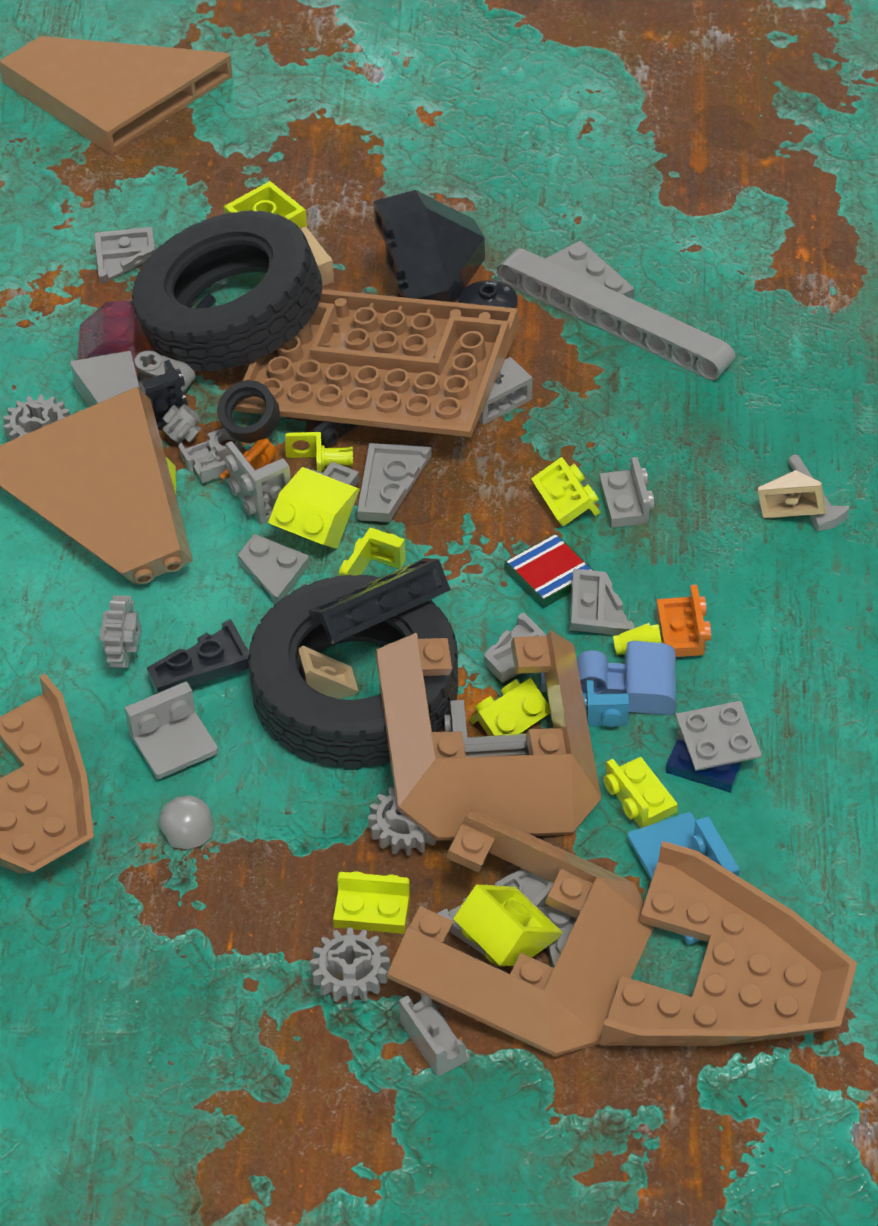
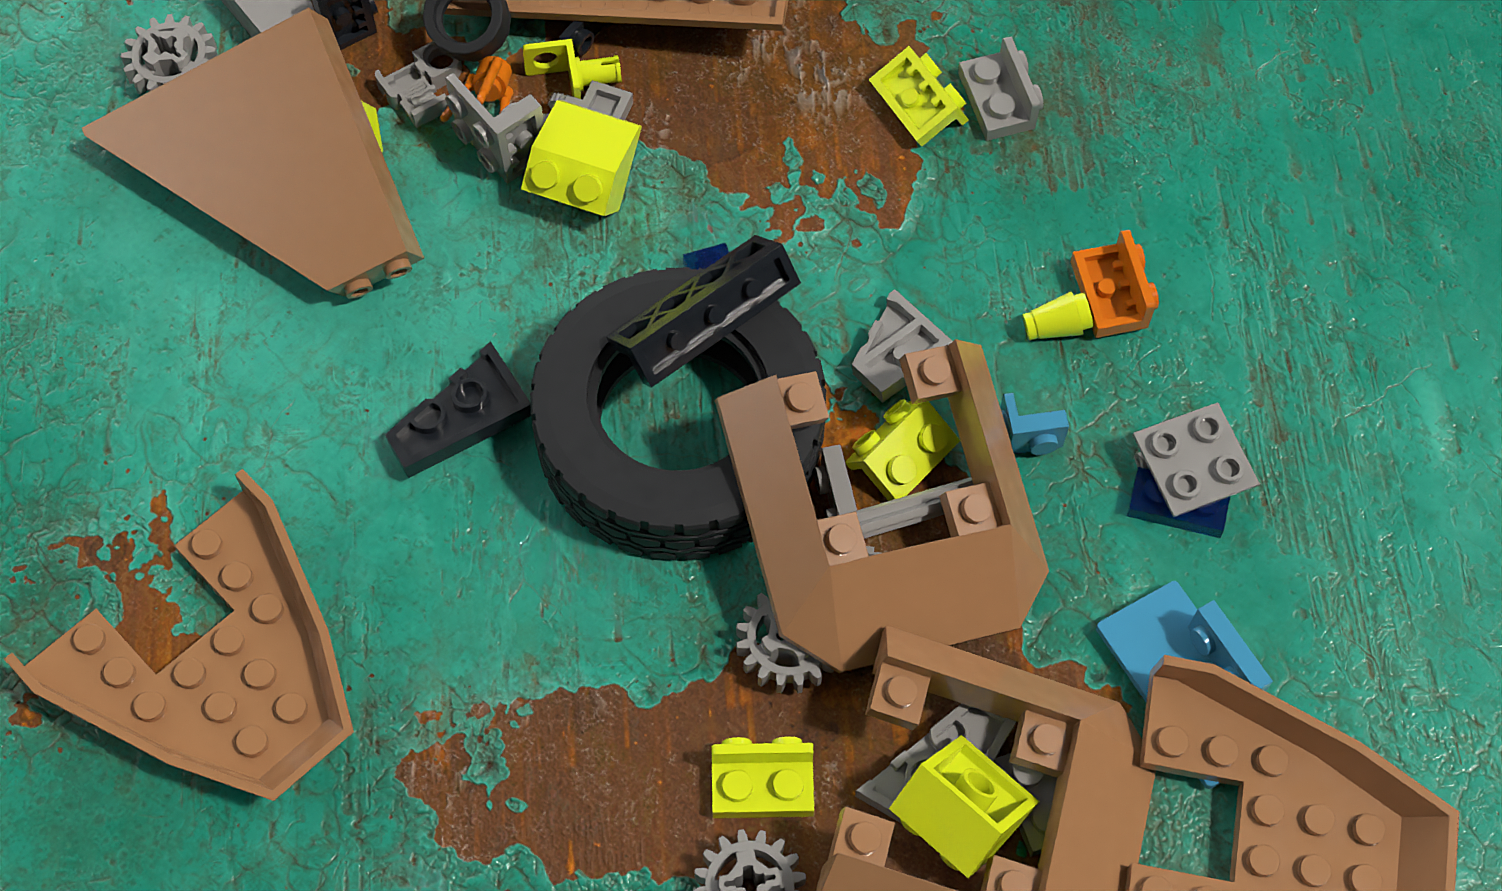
camera: 10 degrees left, 15 degrees up
light grey gear [100,596,142,668] -> none
light grey bracket [124,681,218,779] -> none
light grey hair [158,795,215,849] -> none
light grey gear [162,404,201,443] -> none
light grey wing [238,534,310,604] -> none
tan slope [298,646,359,699] -> none
neon yellow bracket [339,527,406,576] -> none
light grey wing [357,443,432,522] -> none
tile [504,533,594,608] -> none
medium blue plate [540,641,676,715] -> none
light grey wing [569,568,634,635] -> none
neon yellow bracket [603,757,678,828] -> none
tan slope [758,470,827,518] -> none
light grey piece [788,455,849,531] -> none

